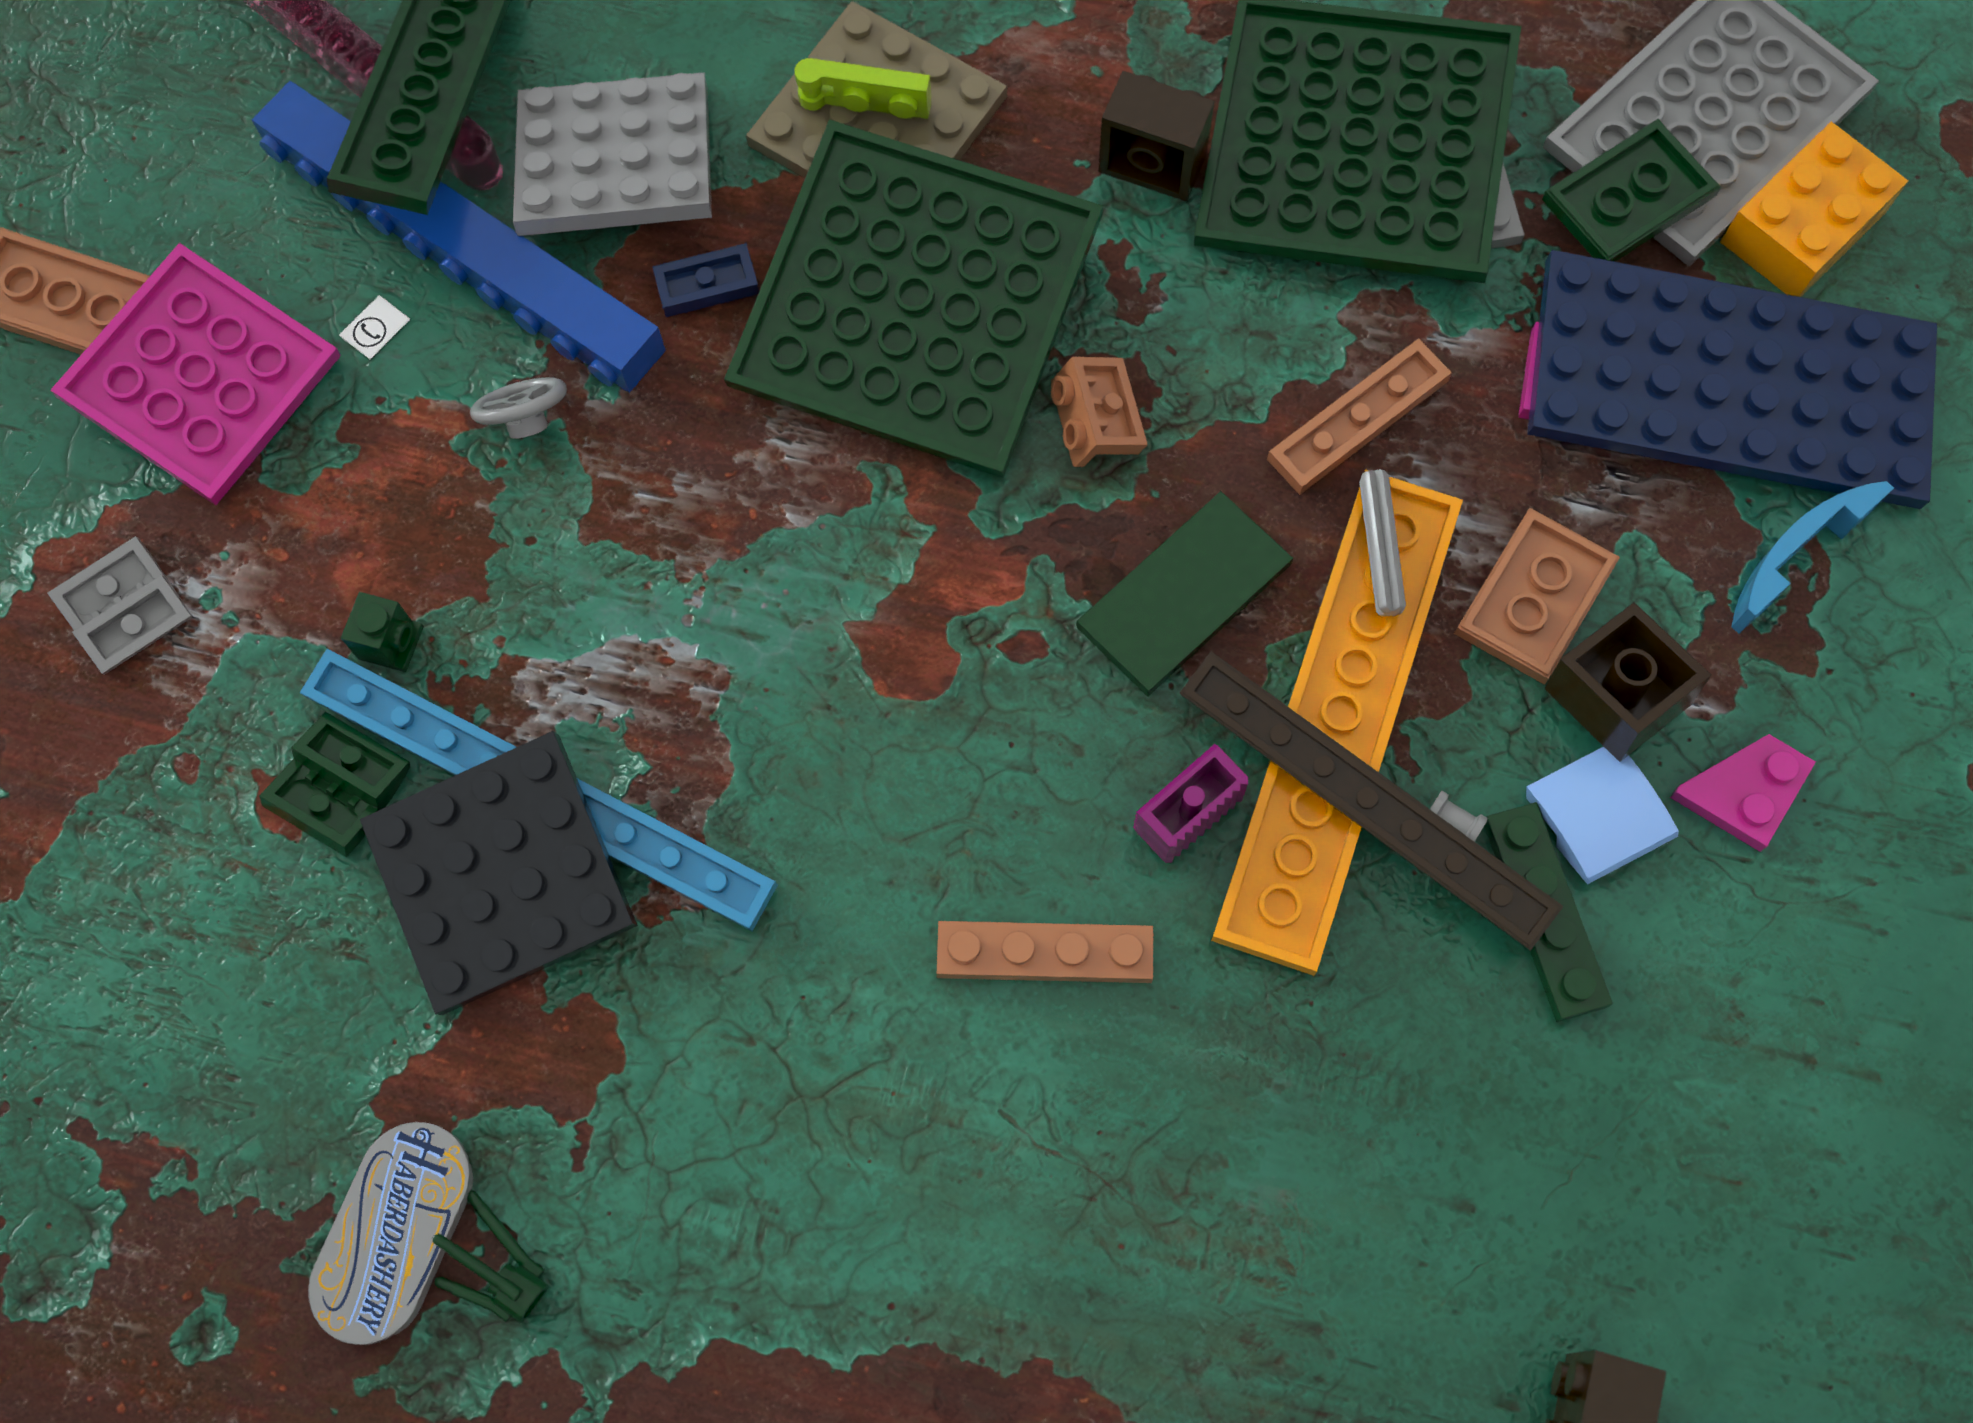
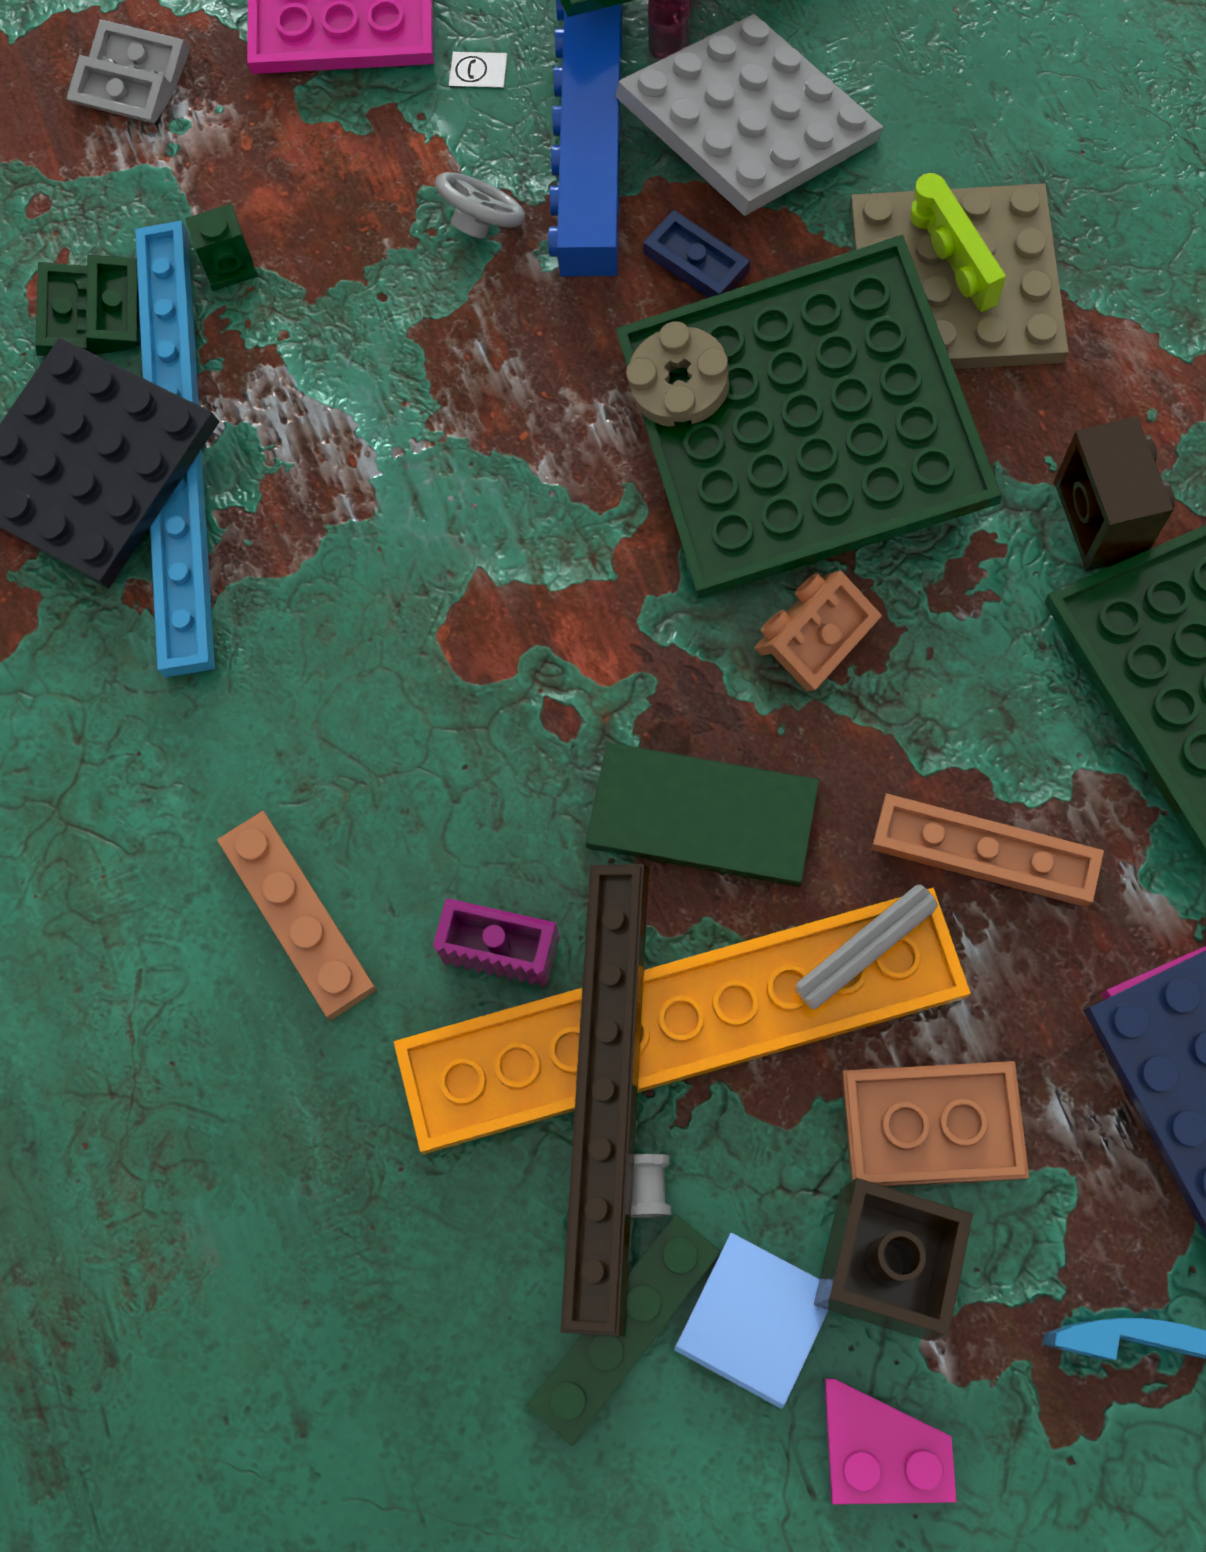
camera: 60 degrees right, 0 degrees up
none -> dark tan plate [626,321,730,426]

